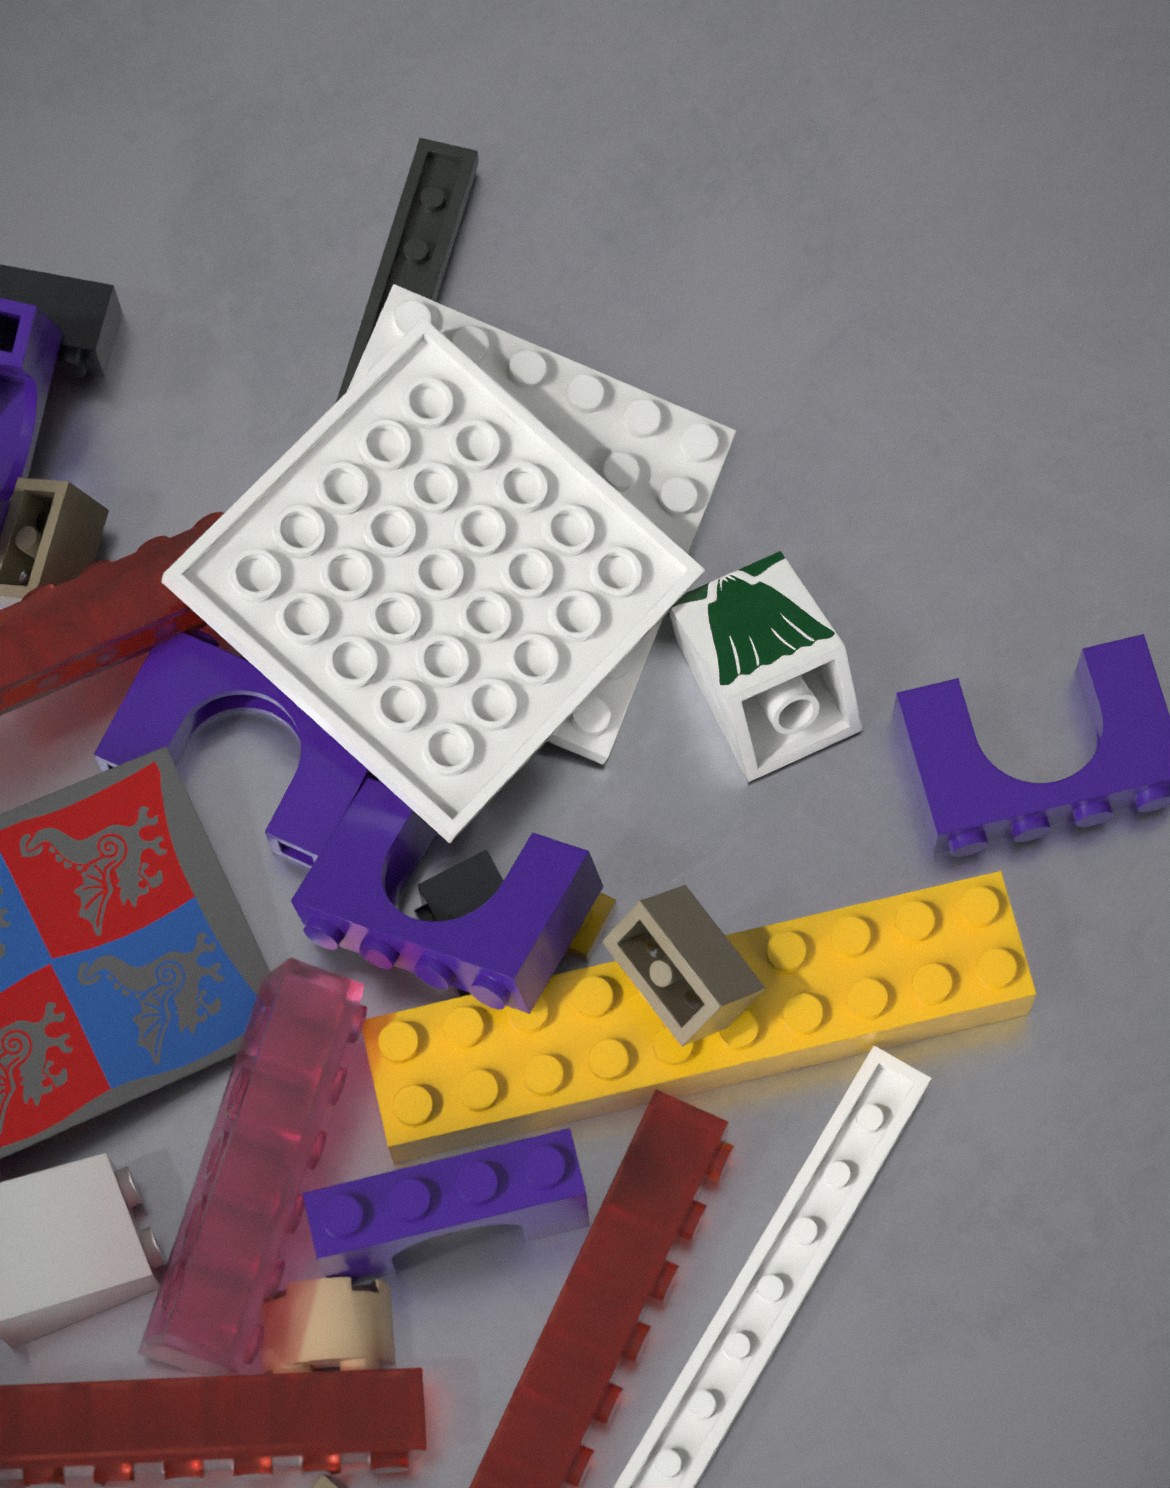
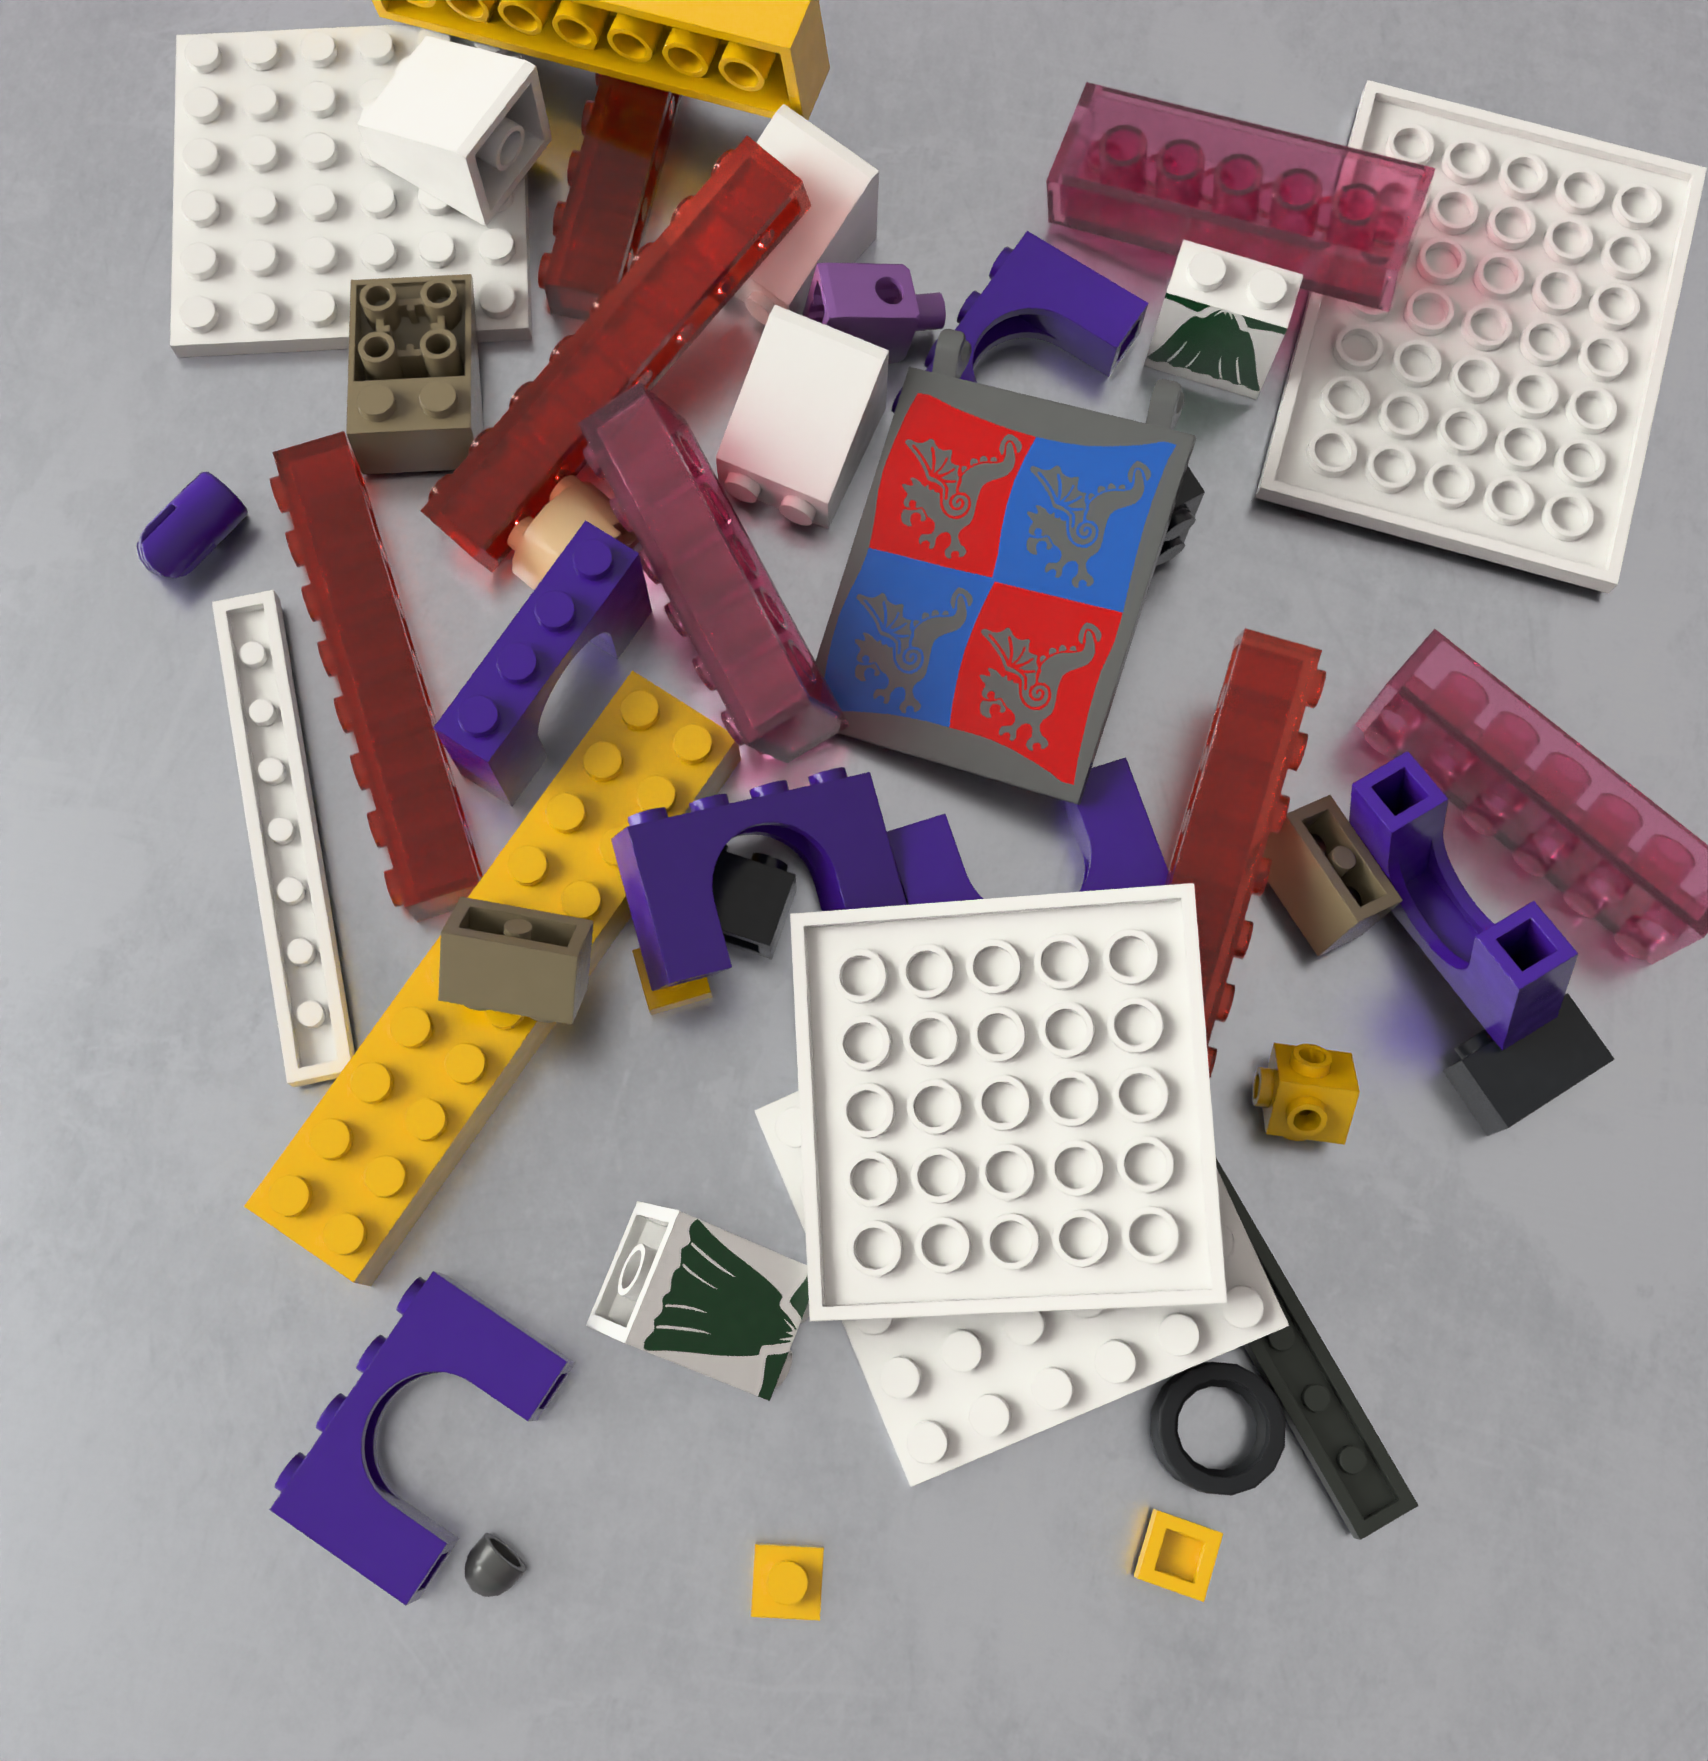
camera: 130 degrees right, 5 degrees up
none -> dark grey hinge [465,1533,526,1597]
none -> yellow plate [751,1542,824,1621]
none -> yellow plate [1134,1509,1223,1602]
none -> black tyre [1150,1362,1286,1496]
none -> yellow brick [1252,1043,1360,1145]

